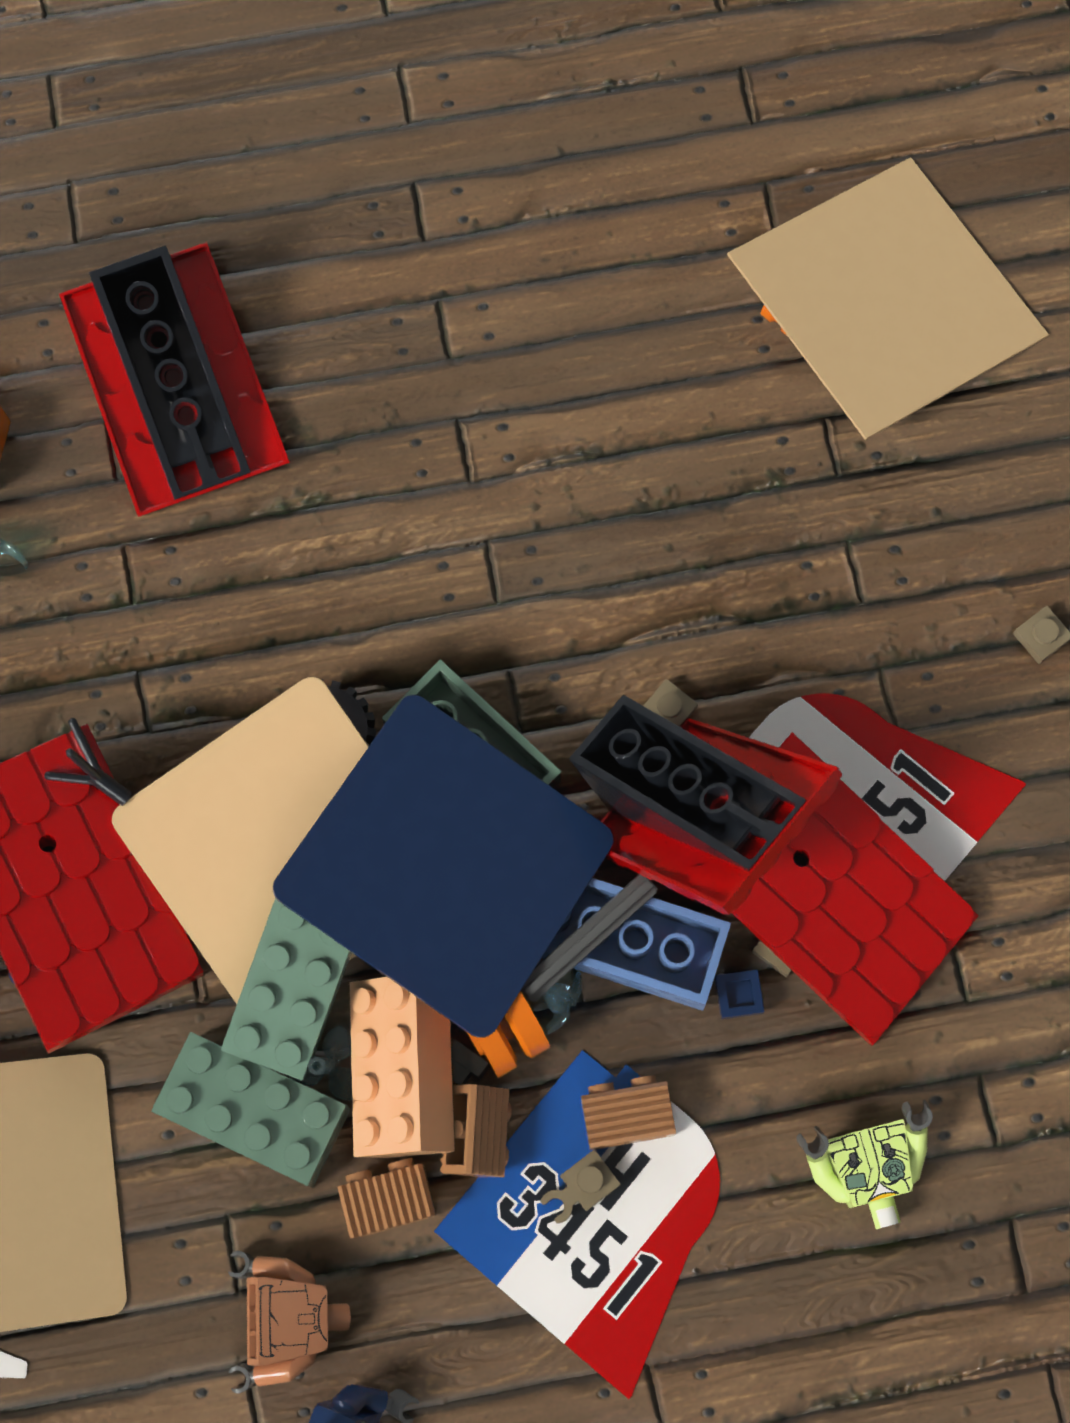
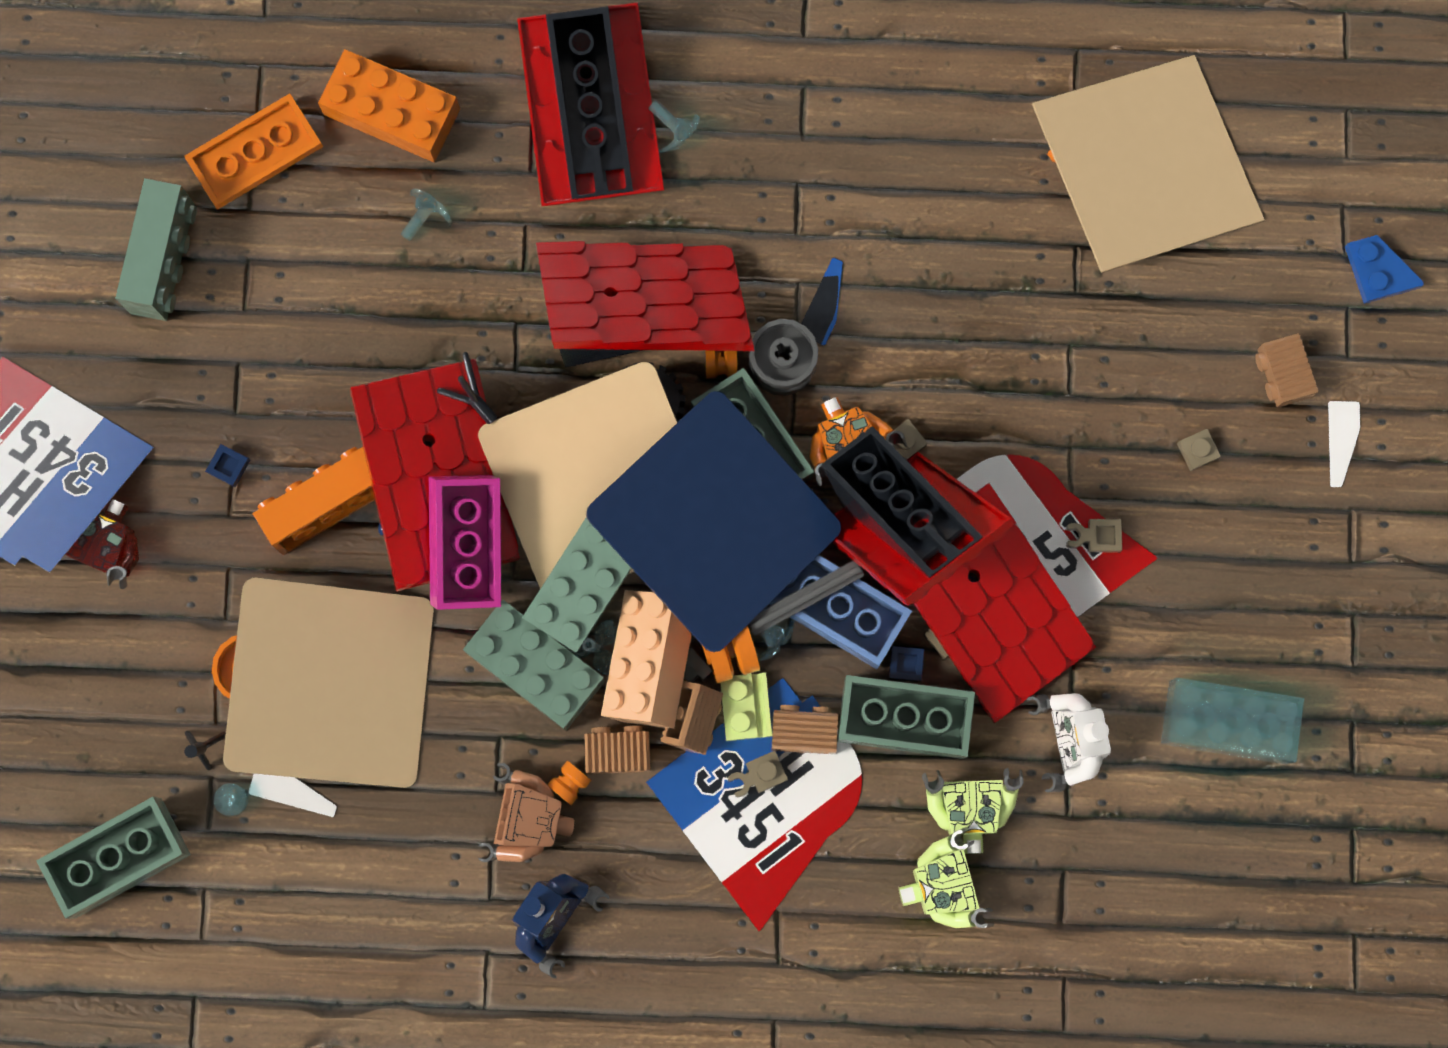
camera: 10 degrees right, 5 degrees up
none -> dark pink brick [429,475,501,610]
none -> red piece [536,241,755,368]
none -> orange wheel [547,760,592,806]
none -> clear light blue plant [649,100,700,153]
none -> orange wheel [705,351,737,379]
none -> yellowish green plate [720,672,772,741]
none -> dark grey wheel [749,319,818,396]
none -> black sticker [801,258,843,345]
none -> torso [809,397,907,486]
none -> sand green brick [837,675,975,759]
none -> yellowish green torso [898,827,994,928]
none -> white torso [1027,693,1111,792]
none -> dark tan plate [1066,519,1122,553]

